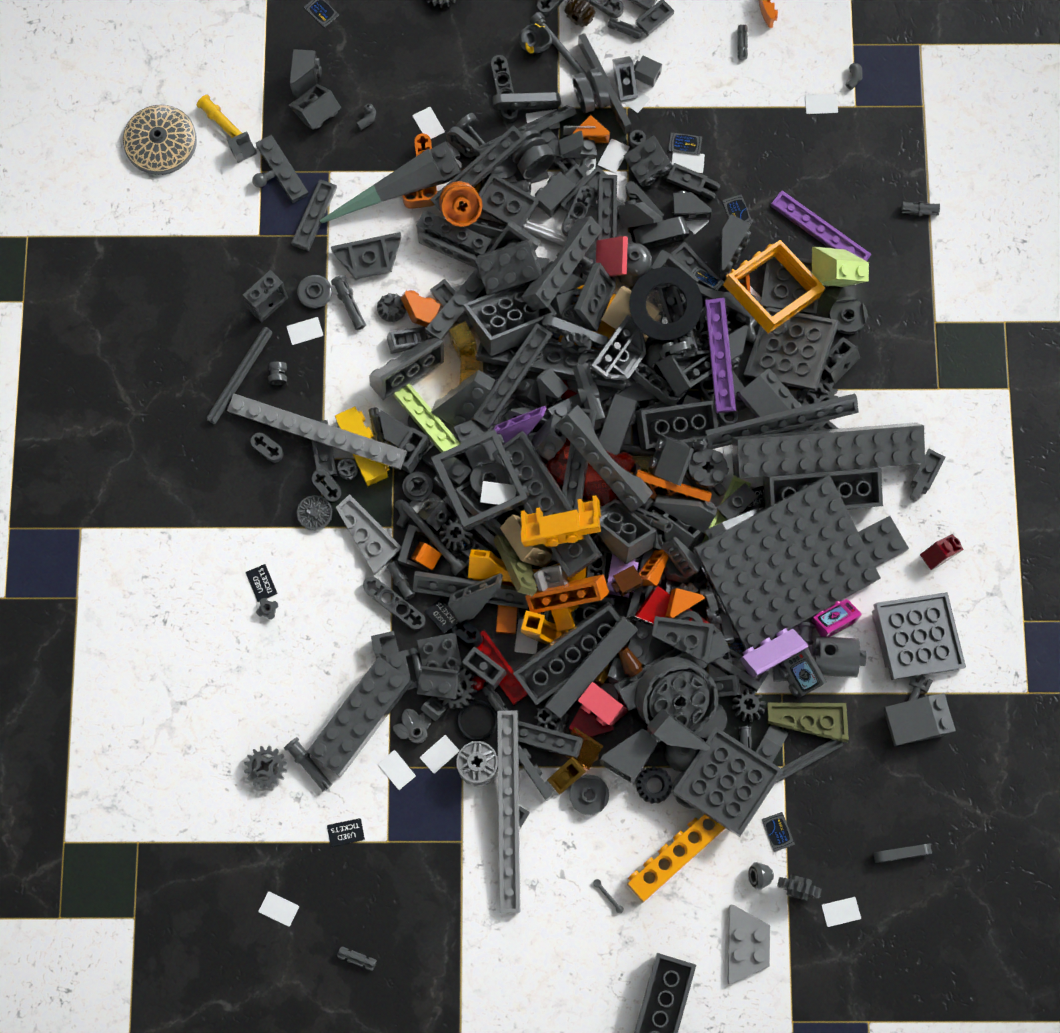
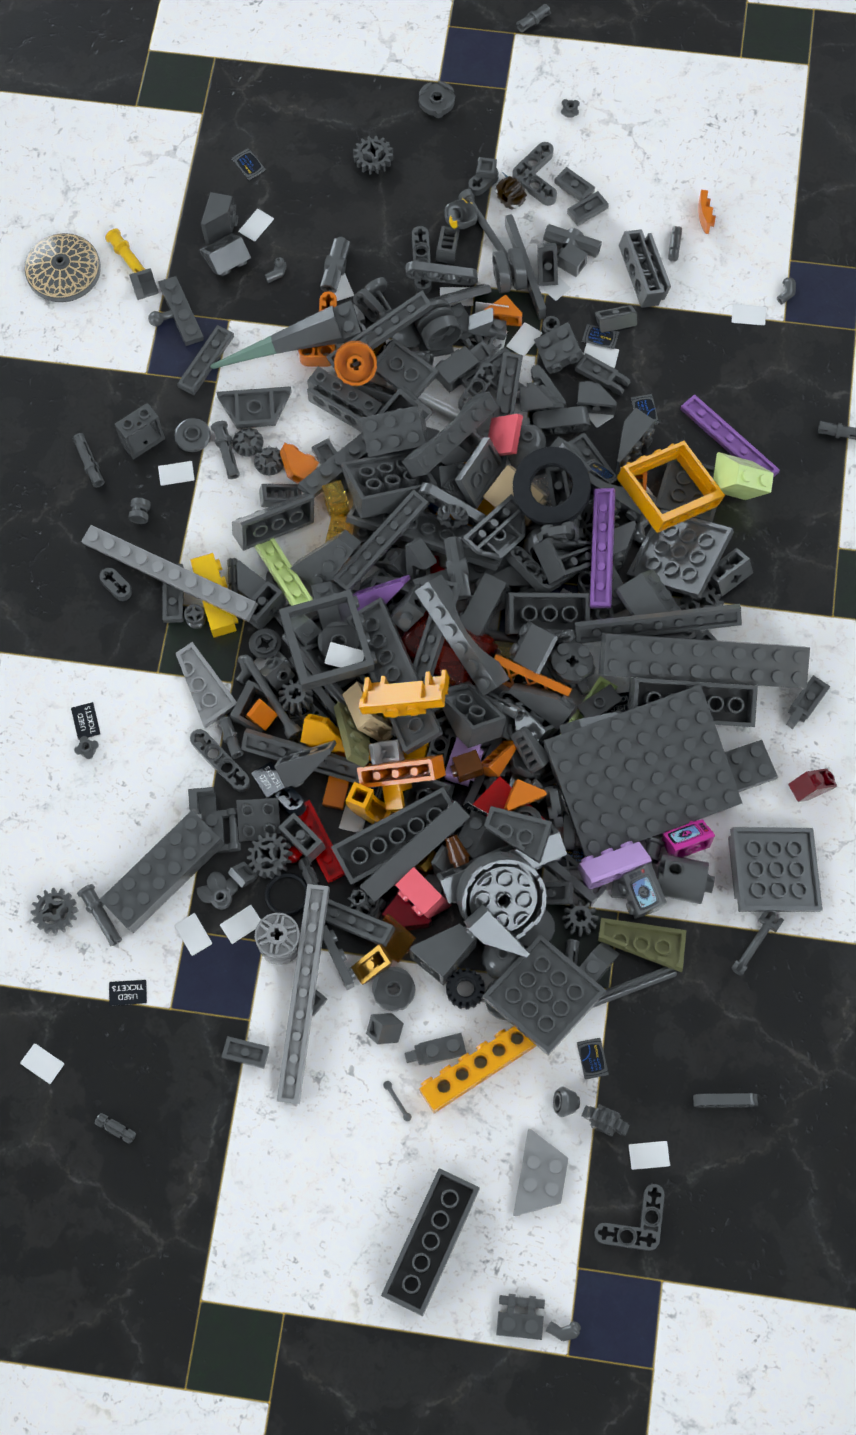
camera: 10 degrees right, 5 degrees down
dark grey axle [206,327,272,424] -> none
dark grey wheel [297,495,333,531] -> none
dark grey beam [312,469,341,502] -> none
dark grey plate [417,666,460,699] -> none
dark grey axle [608,17,643,39] -> none
dark grey plate [829,297,868,334] -> none
dark grey slope [883,693,956,746] -> none
none -> dark grey pin [72,433,105,488]
none -> dark grey plate [221,1036,270,1069]
none -> dark grey gear [232,427,264,457]
none -> white sticker [238,209,274,241]
none -> dark grey piece [320,237,350,293]
none -> dark grey panel [366,1013,404,1045]
none -> dark grey hinge [405,1033,466,1066]
none -> dark grey slope [436,226,460,264]
none -> dark grey piece [543,224,602,258]
none -> dark grey beam [594,1184,665,1251]
none -> dark grey slope [595,305,637,333]
none -> dark grey brick [618,229,671,308]

